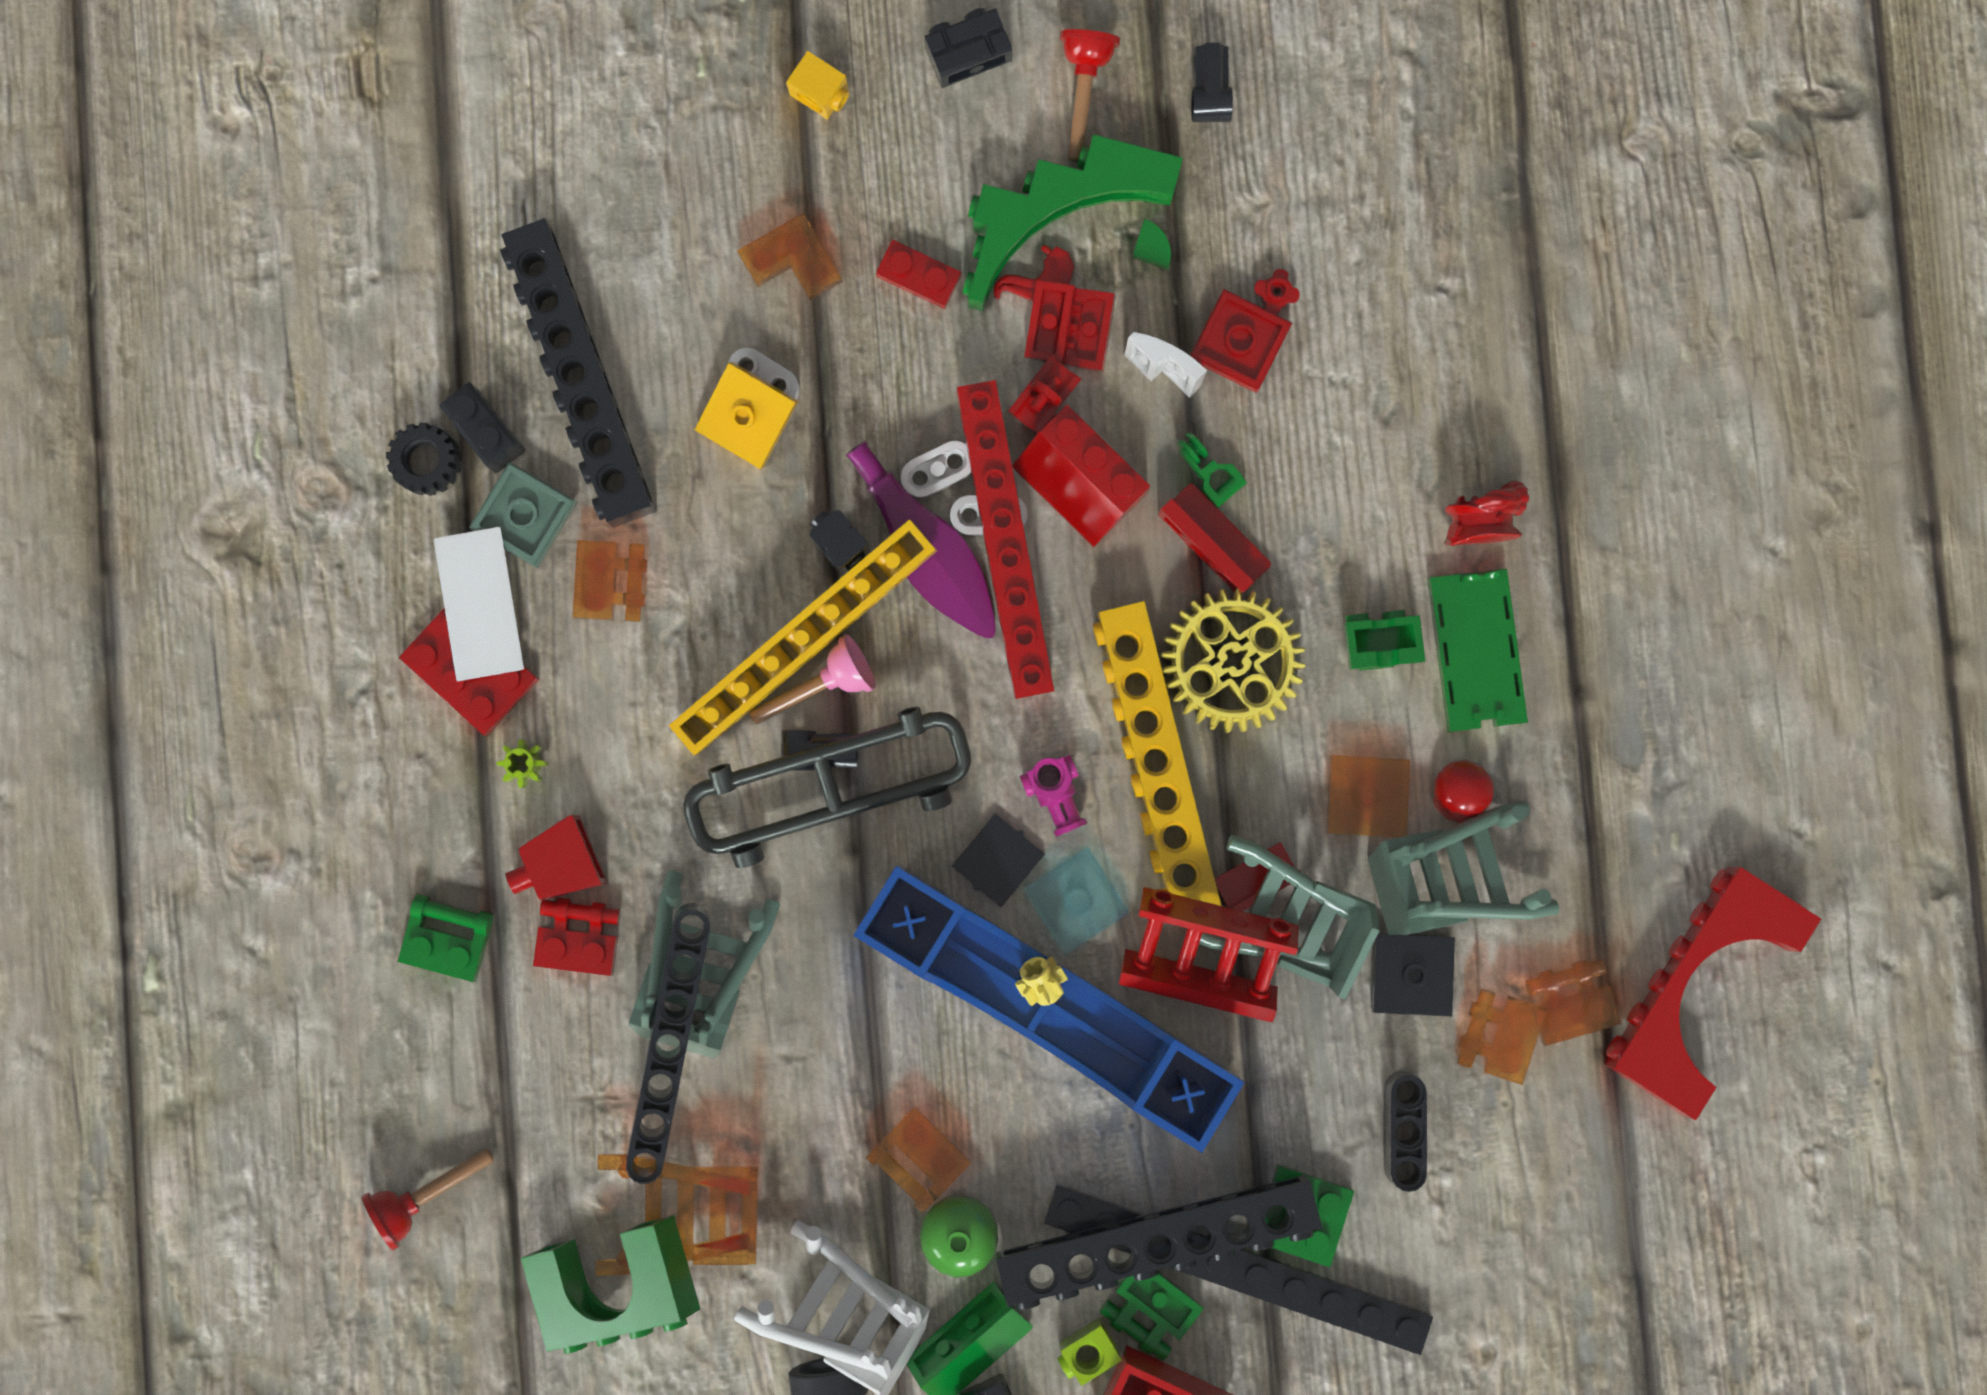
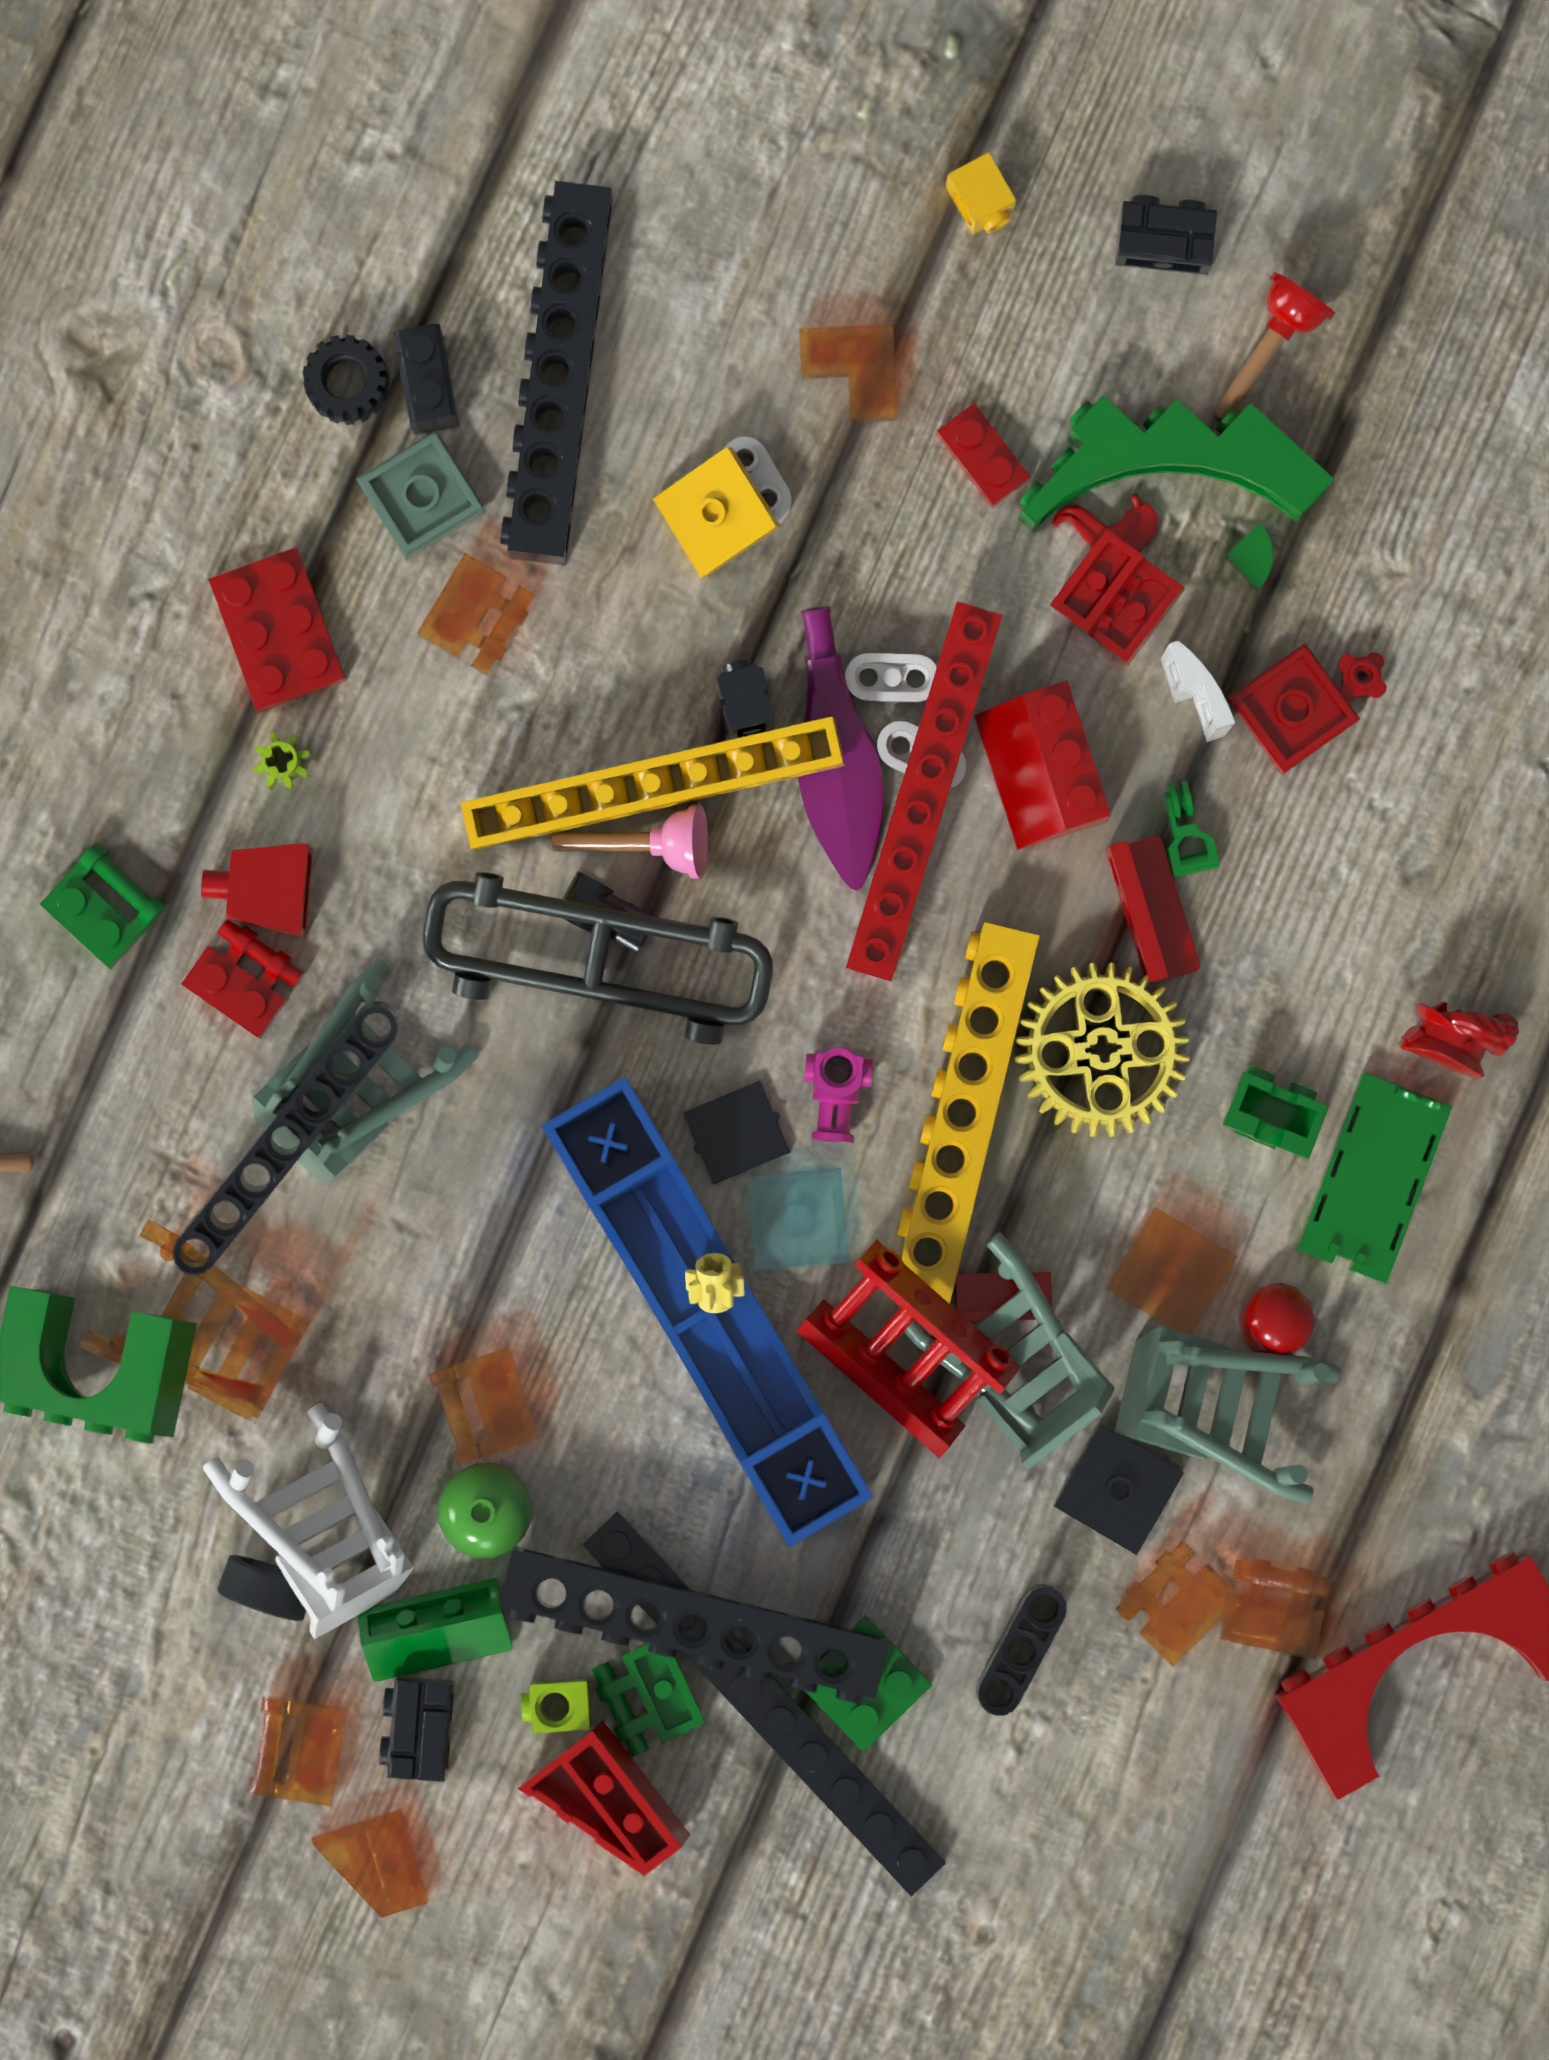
camera: 25 degrees right, 0 degrees up
white sticker [433,527,524,681] -> none
red hips [1007,355,1081,434] -> none
black piece [1191,43,1233,122] -> none

